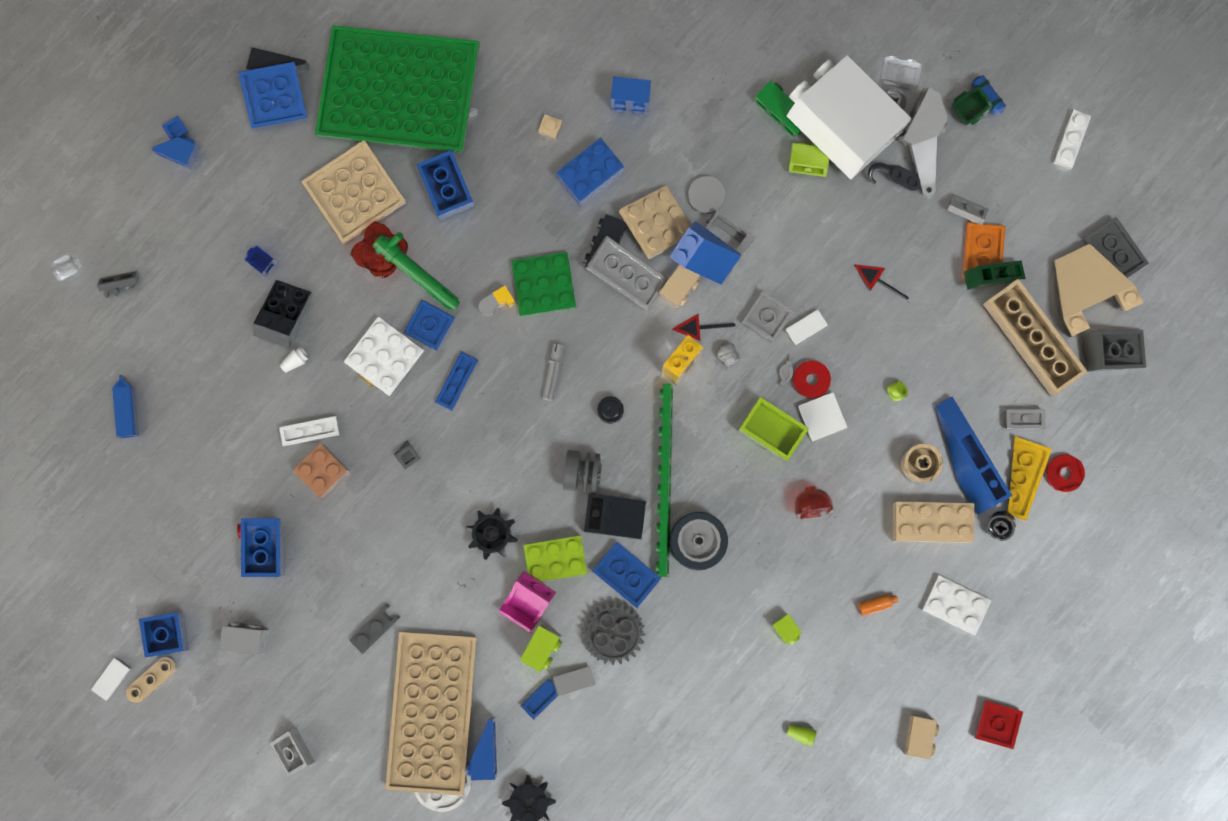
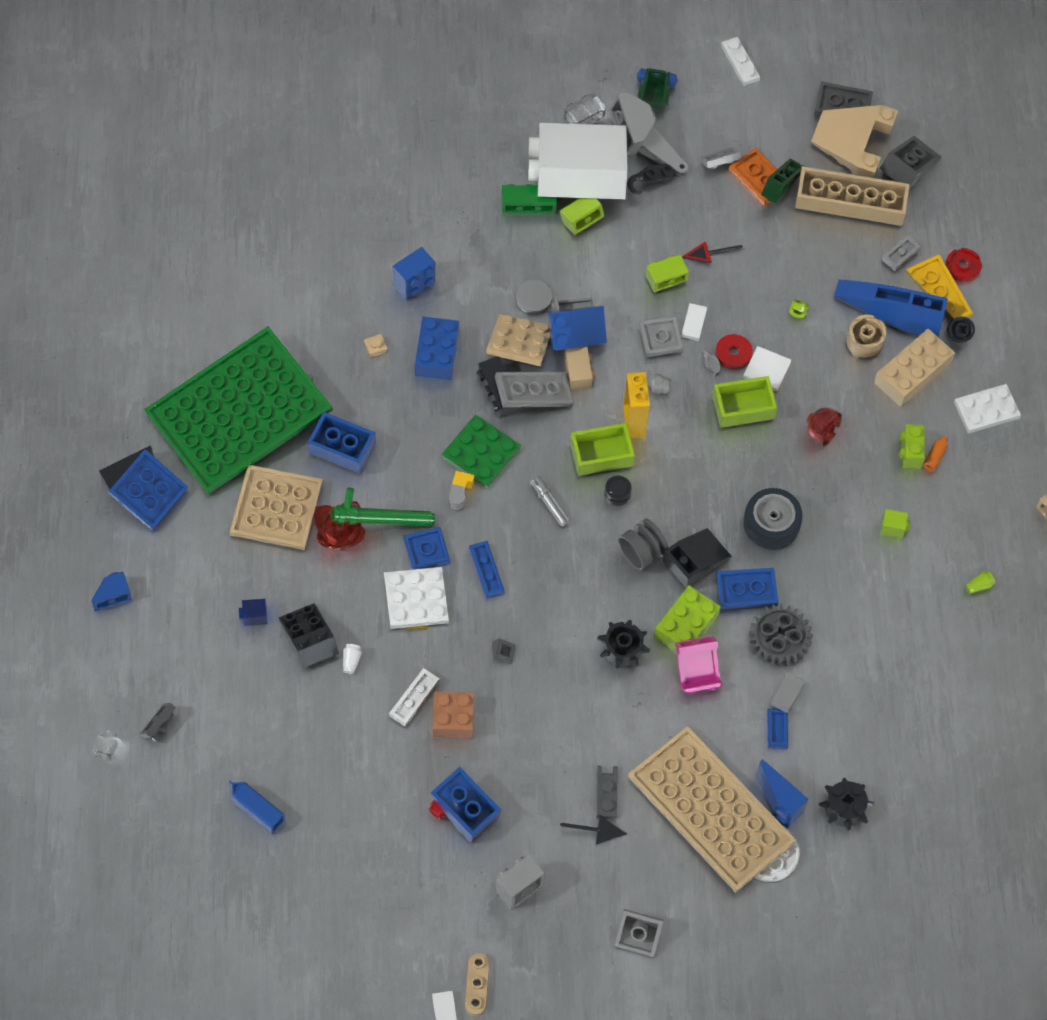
camera: 50 degrees left, 20 degrees down
blue brick [139,612,189,658] -> none
blue plate [162,116,189,140] -> none
lime brick [519,625,562,672] -> none
green plate [656,384,673,577] -> none
piece [671,314,736,341] -> none
none -> black piece [560,815,627,845]
none -> lime piece [570,423,635,476]
none -> lime brick [645,254,689,292]
none -> lime brick [900,424,925,469]

